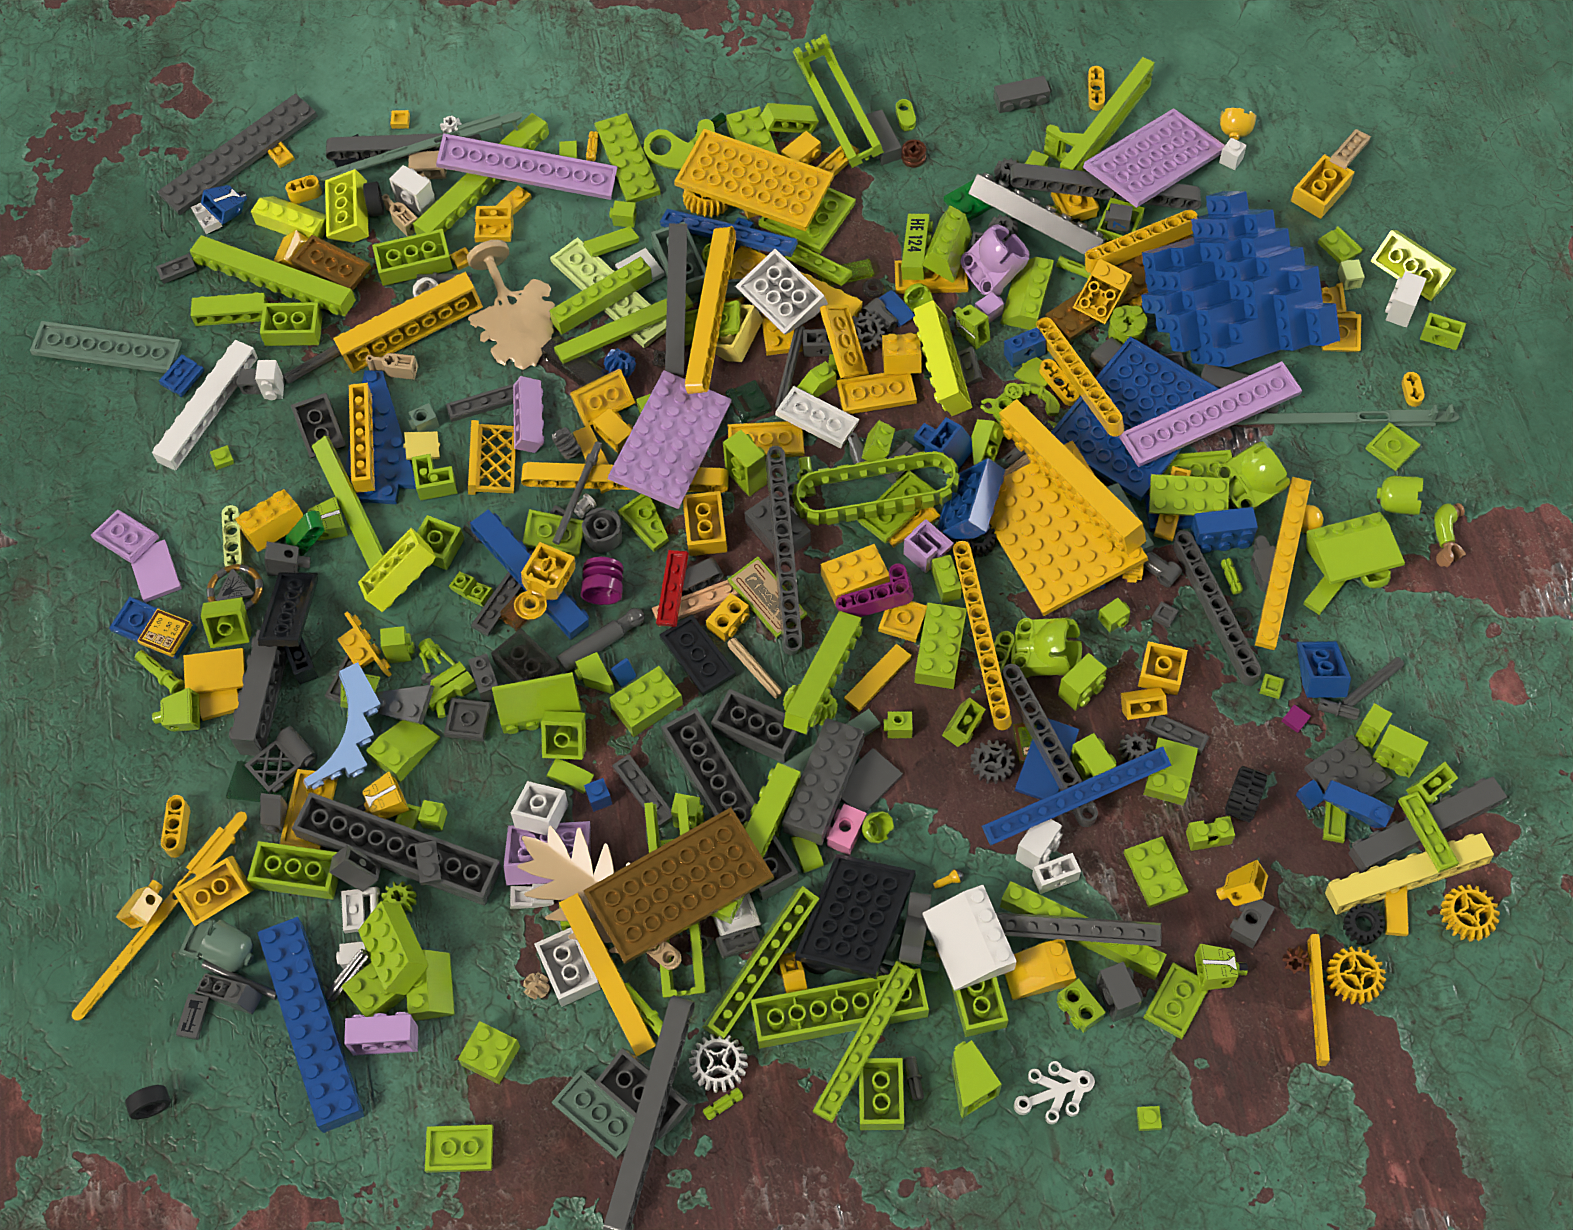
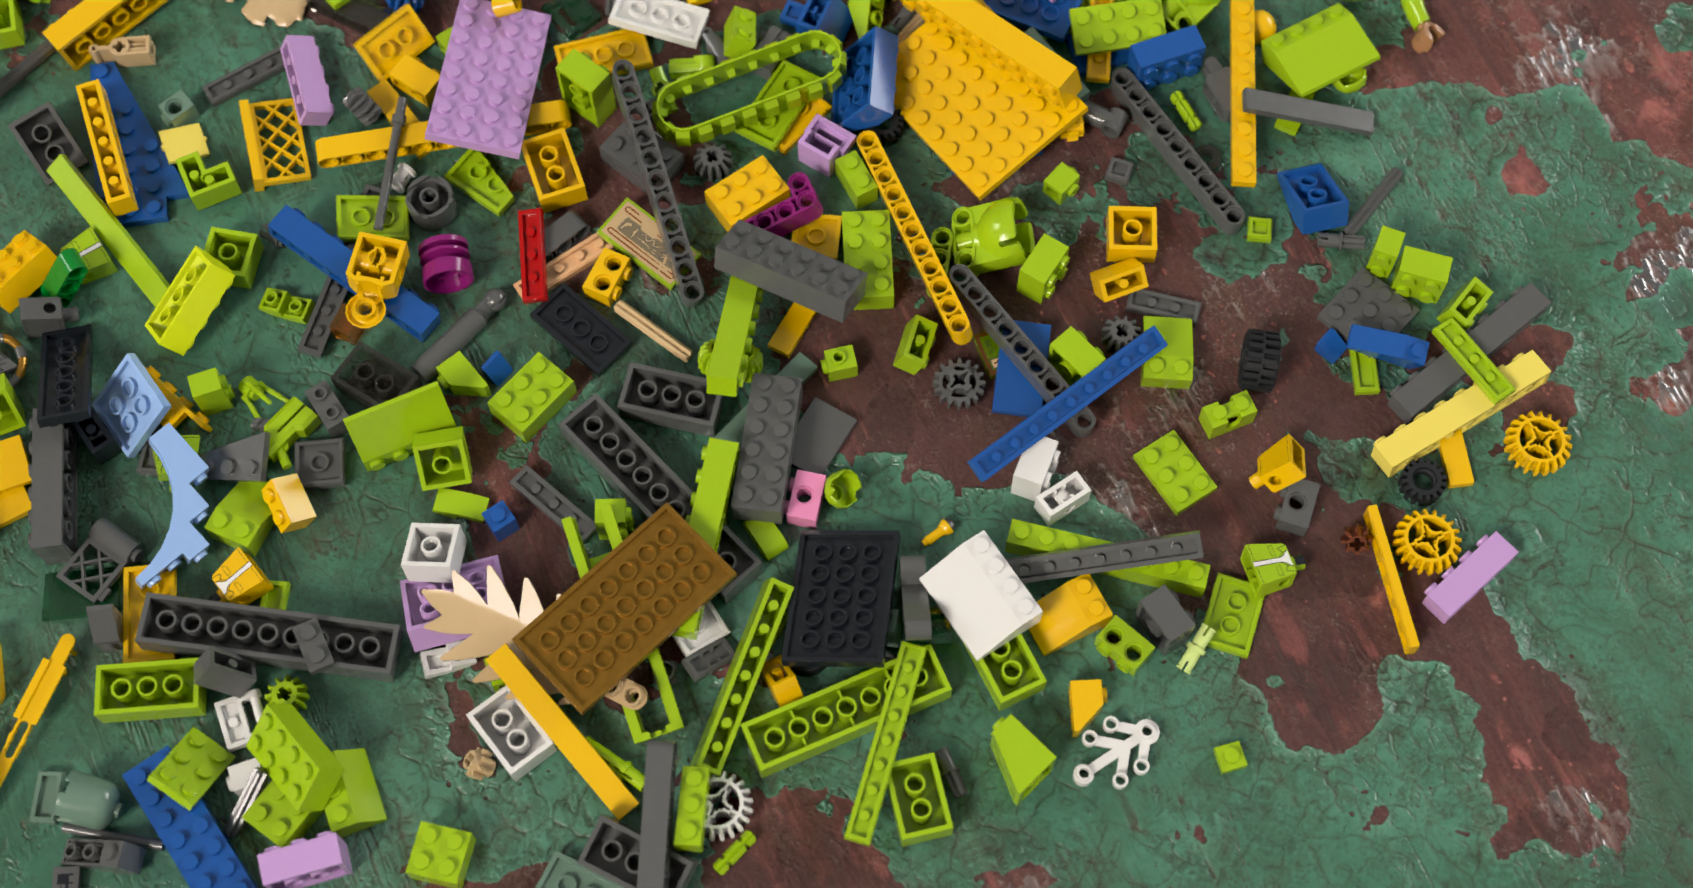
camera: 15 degrees left, 5 degrees up
yellow slope [173,855,254,926] -> none
lime brick [418,800,447,831] -> none
magenta tile [1282,705,1311,733] -> none
none -> light blue plate [91,353,172,458]
none -> lime plate [147,726,236,811]
none -> yellow brick [261,473,317,534]
none -> lime piece [669,55,715,79]
none -> lime brick [674,766,711,853]
none -> dark grey gear [693,141,733,182]
none -> dark grey brick [714,219,868,323]
none -> yellow slope [1068,679,1107,737]
none -> yellowish green pin [1176,623,1217,675]
none -> dark grey tile [1242,87,1374,136]
none -> lavender brick [1422,531,1519,624]

